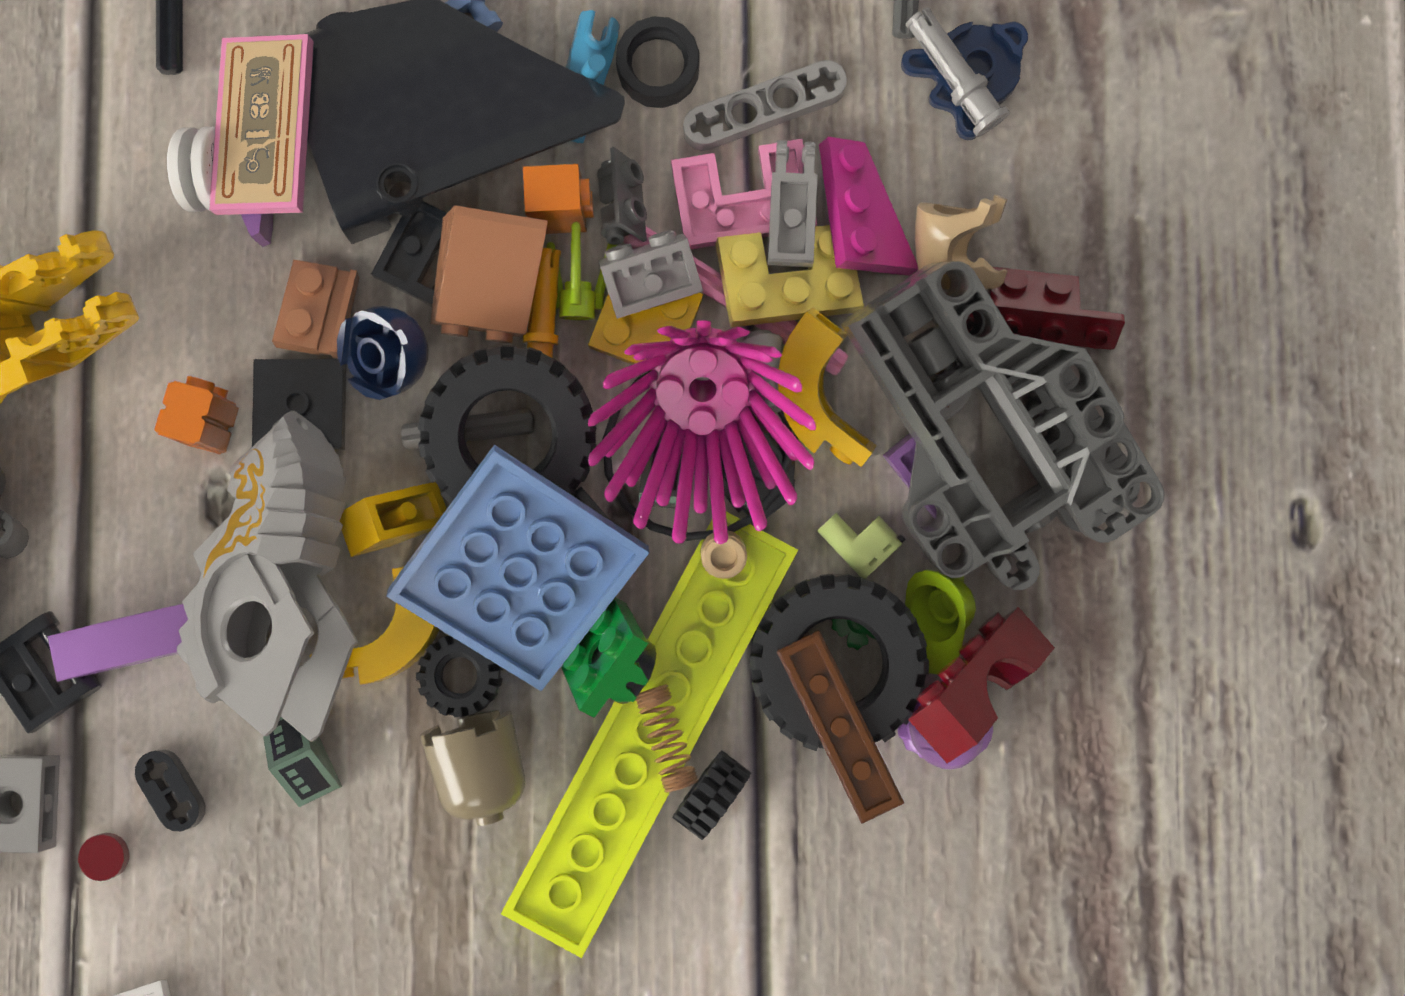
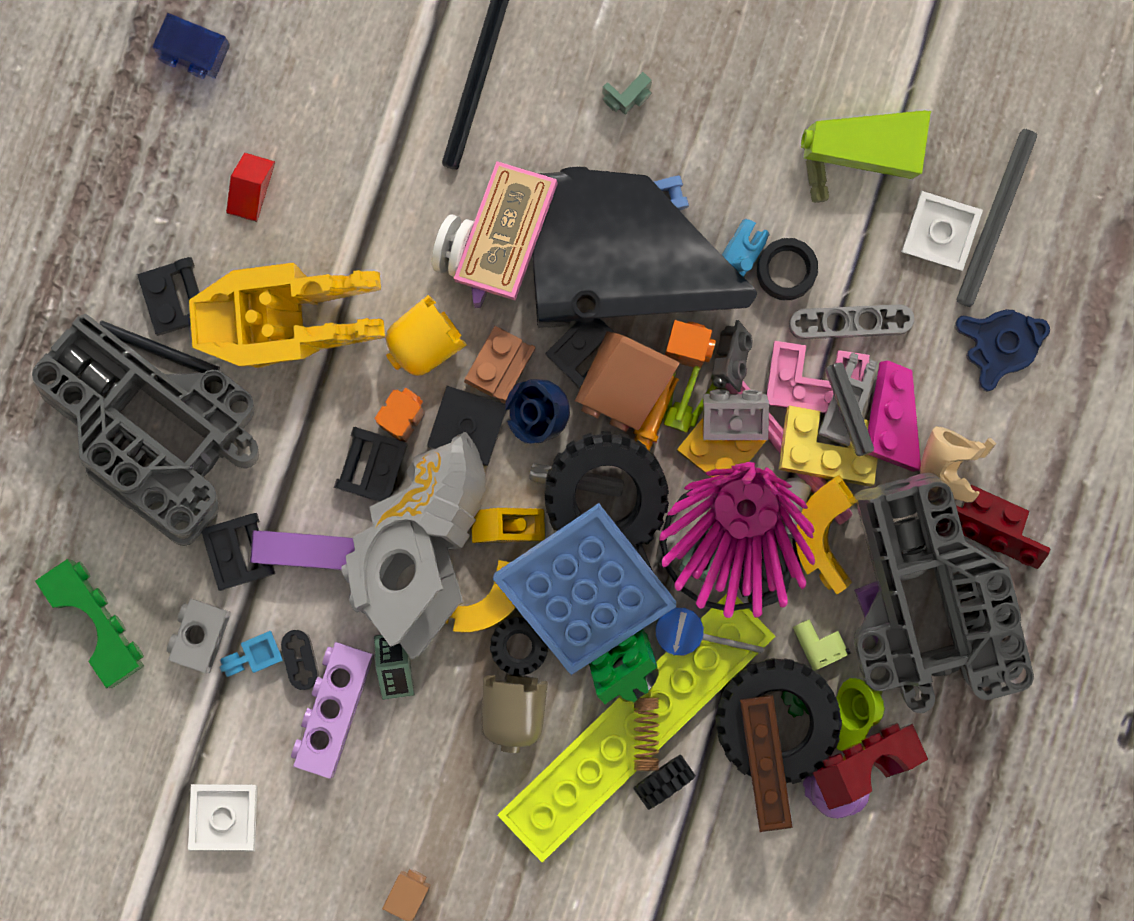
camera: 20 degrees right, 0 degrees up
dark red tile [78,833,129,881] -> none
tan tile [700,531,747,579] -> none
light grey pin [906,7,1010,137] -> none
none -> dark azure plate [219,631,283,677]
none -> lavender brick [291,642,375,779]
none -> black plate [334,427,408,502]
none -> yellow cylinder [385,295,467,376]
none -> blue piece [656,607,764,656]
none -> dark grey axle [825,363,874,456]

